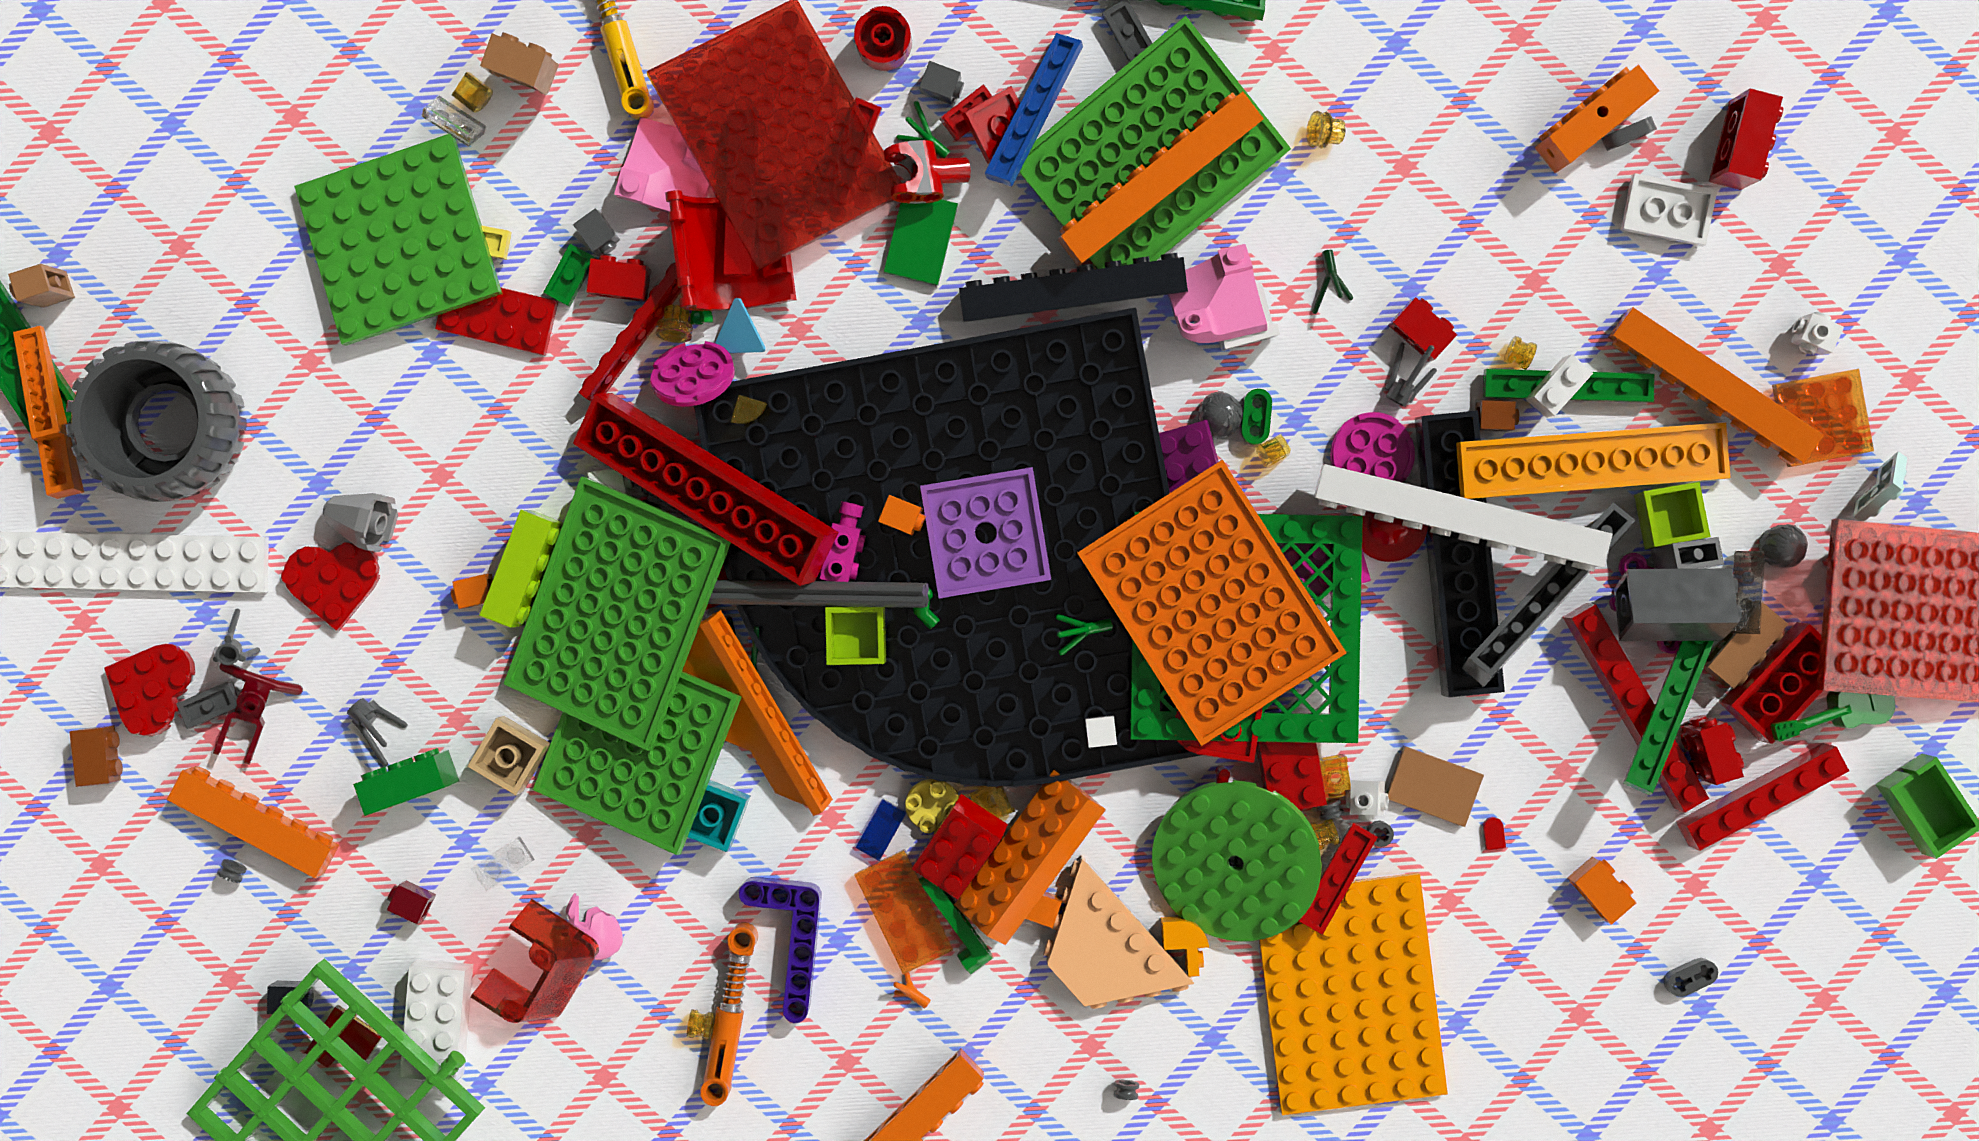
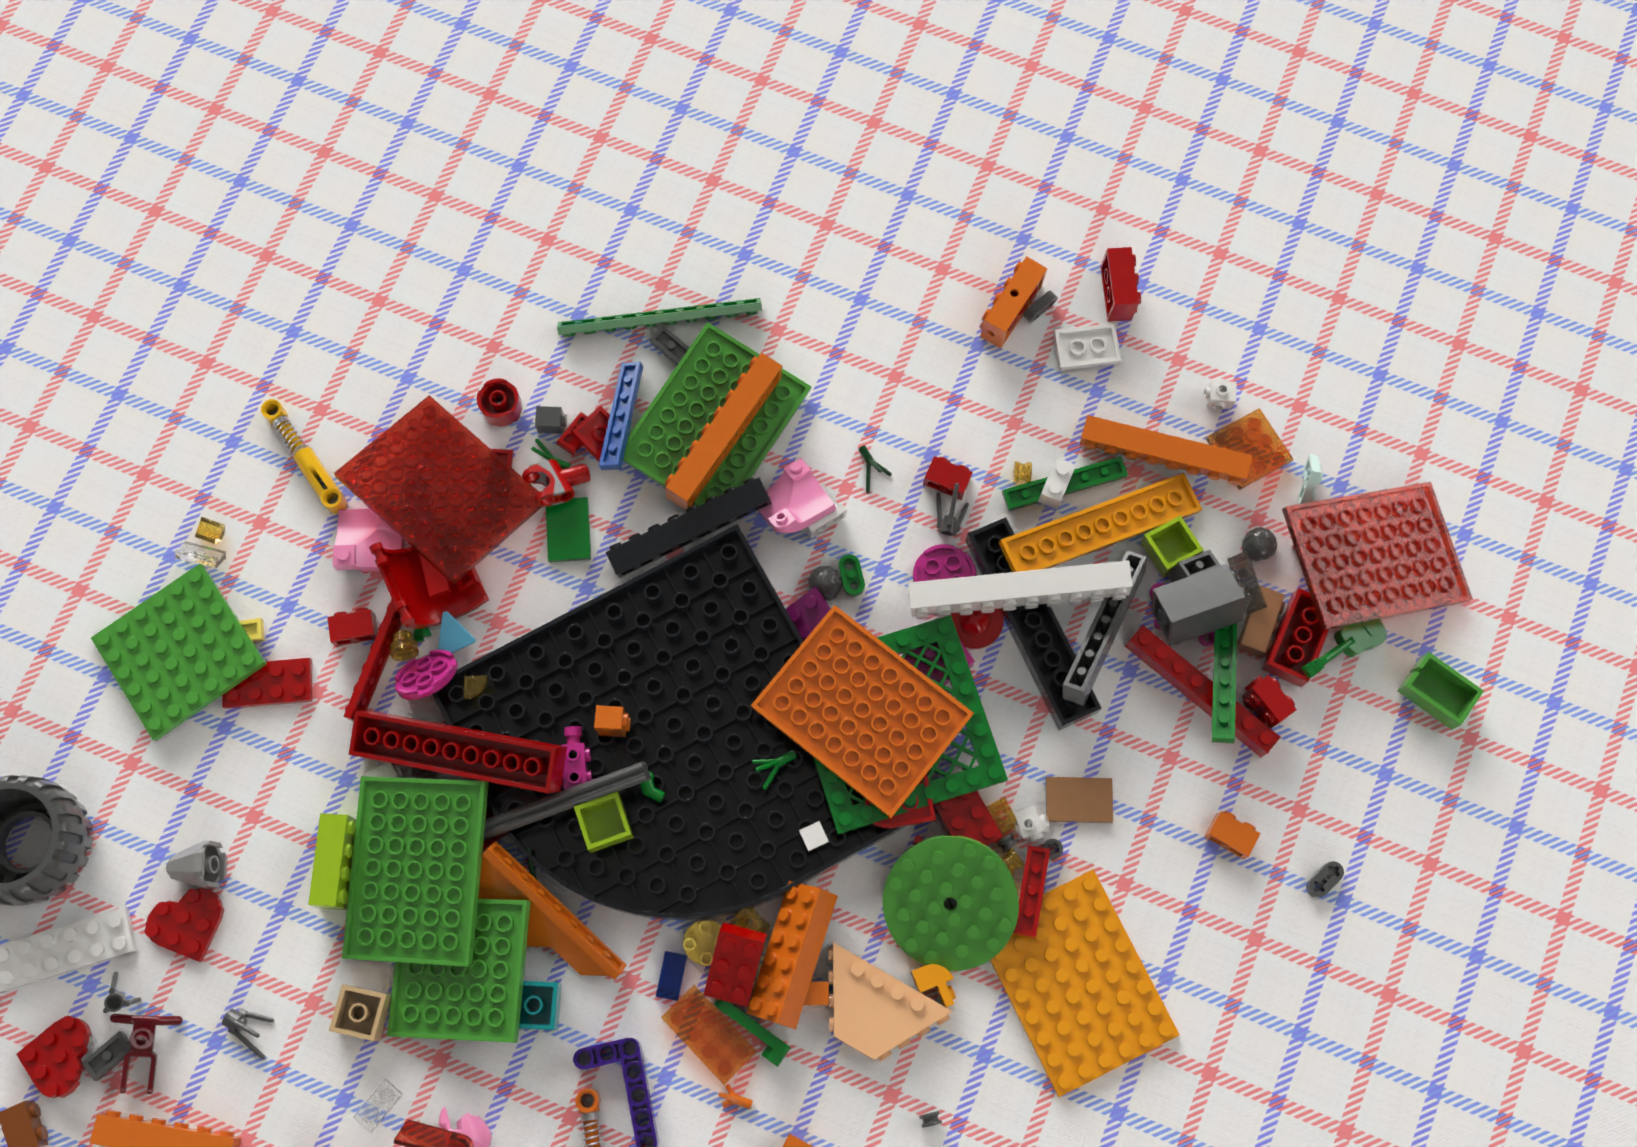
camera: 20 degrees left, 15 degrees down
green brick [353,748,459,816] -> none
orange brick [451,574,493,609] -> none
medium nougat hinge [480,32,559,95] -> none
green plate [543,244,596,307] -> none
dark grey brick [573,208,620,256] -> none
medium lavender piece [920,467,1051,598] -> none
clear yellow brick [1255,434,1291,468] -> none
clear yellow piece [1306,110,1346,149] -> none
dark orange brick [1475,400,1520,431] -> none
red piece [1483,817,1506,850] -> none
red brick [1676,743,1849,851] -> none

